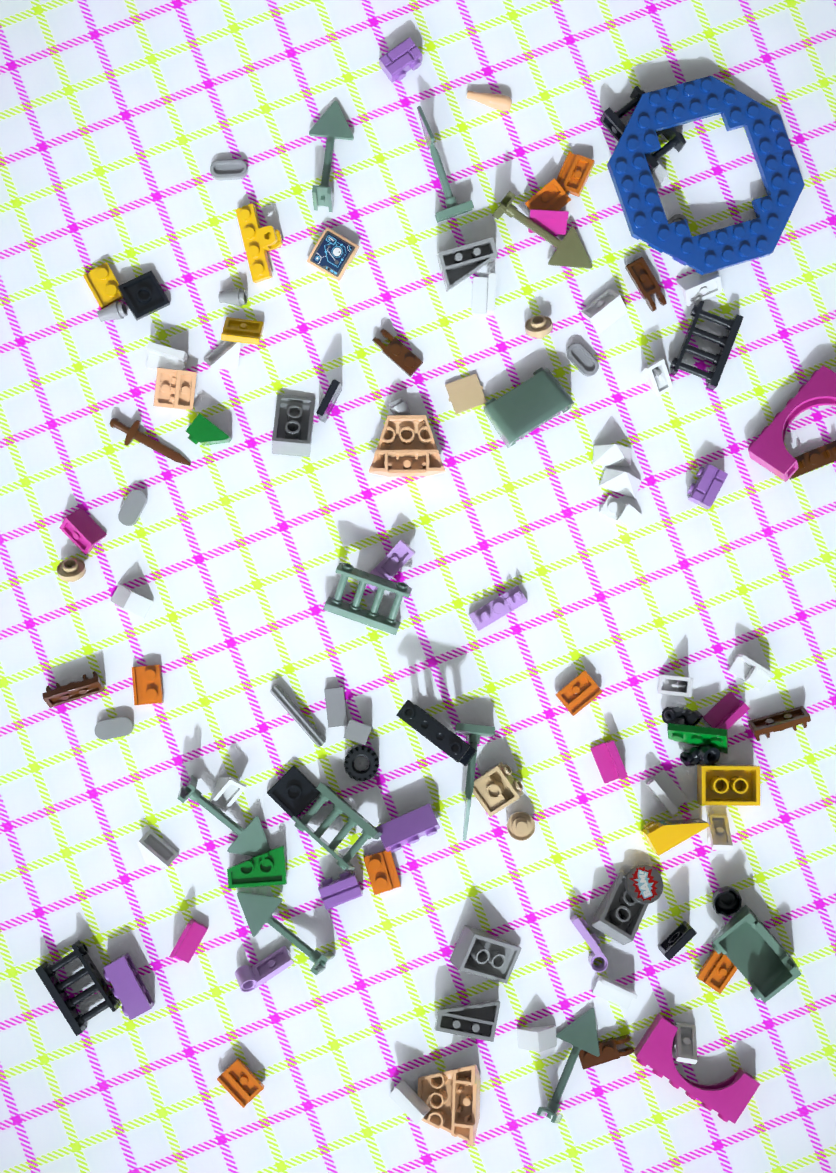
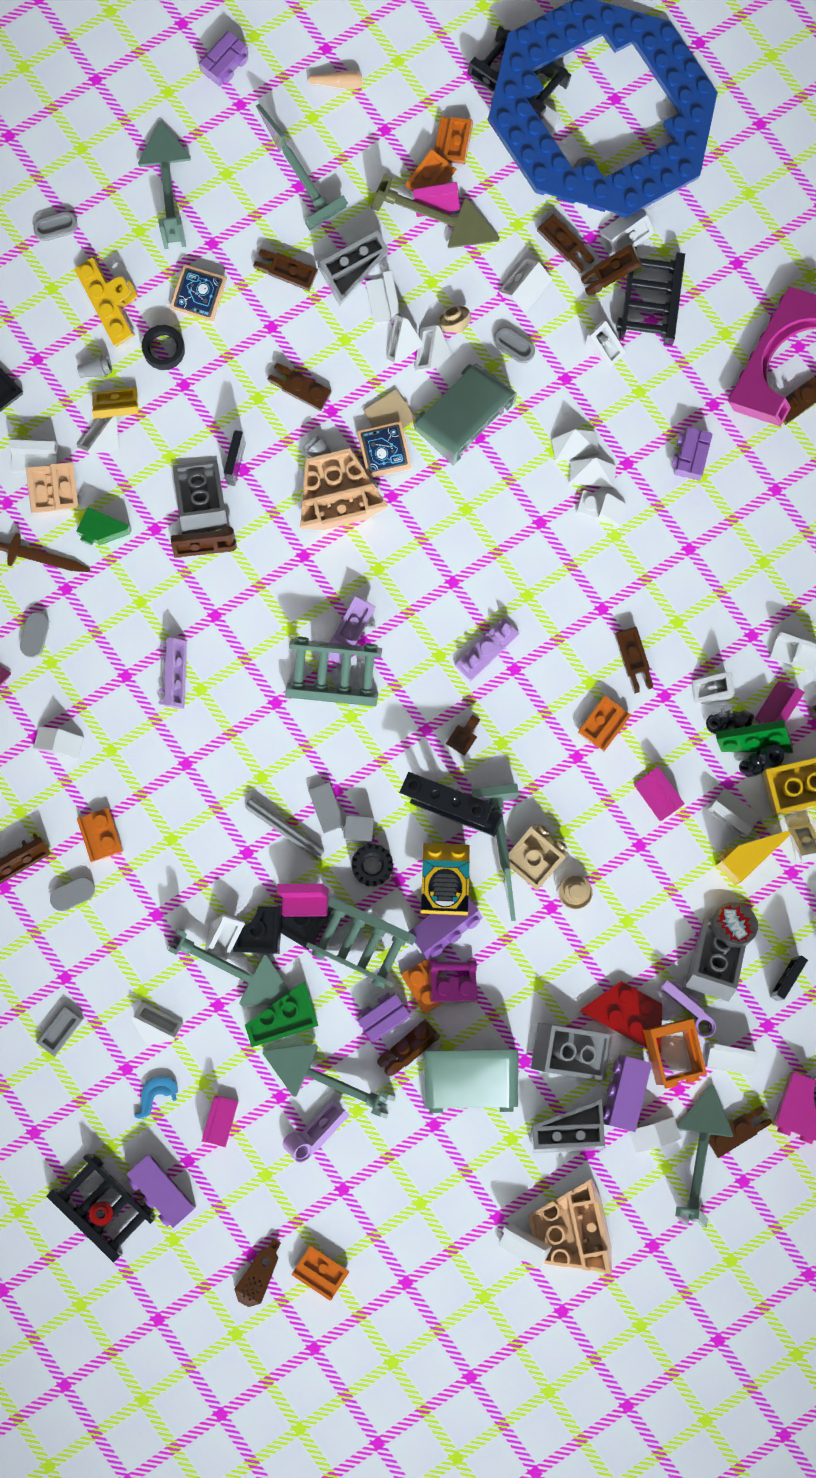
camera: 15 degrees left, 5 degrees down
none -> light grey tile [36,1005,84,1057]
none -> red plate [89,1201,113,1226]
none -> dark azure piece [134,1076,178,1119]
none -> black tyre [142,325,185,370]
none -> lavender plate [158,637,187,709]
none -> reddish brown plate [171,526,237,558]
none -> black tile [233,906,282,954]
none -> reddish brown piece [234,1239,281,1307]
none -> reddish brown hinge [253,249,318,292]
none -> dark pink panel [277,883,329,917]
none -> slope [357,421,412,478]
none -> reddish brown hinge [377,1019,440,1076]
none -> white slope [387,315,423,364]
none -> white slope [414,325,452,372]
none -> slope [421,843,470,915]
none -> windscreen [423,1050,518,1113]
none -> magenta plate [428,959,478,1002]
none -> reddish brown plate [446,715,480,756]
none -> reddish brown hinge [580,244,642,295]
none -> red wing [580,981,662,1054]
none -> medium lavender brick [603,1055,652,1132]
none -> reddish brown hinge [614,626,653,694]
none -> orange window [643,1019,707,1089]

